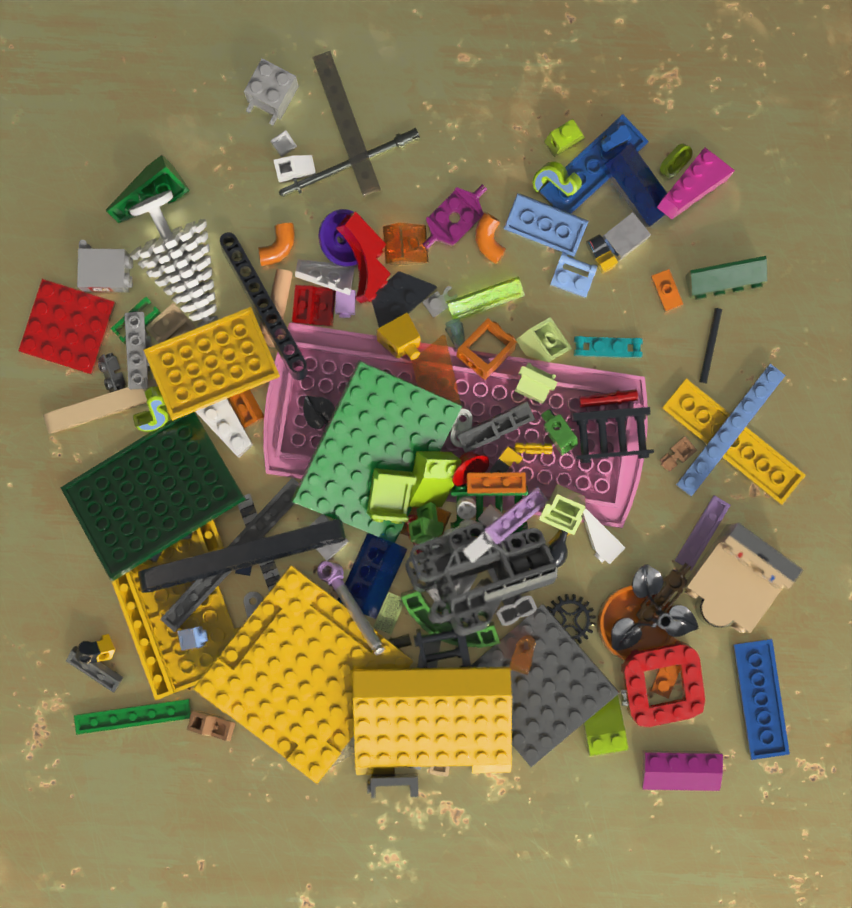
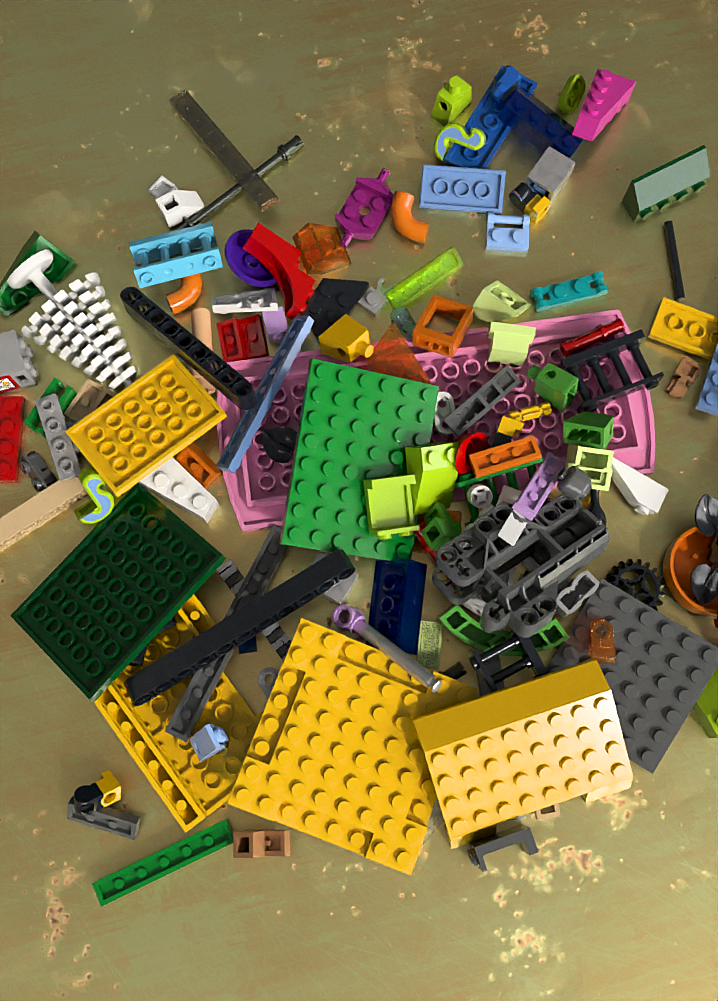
camera: 15 degrees left, 10 degrees down
light grey container [244,58,299,125] -> none
orange plate [651,269,683,312] -> none
none -> medium azure fence [129,222,223,288]
none -> medium blue plate [216,316,314,473]
none -> dark grey head [557,466,592,500]
none -> bright green torso [563,411,614,450]

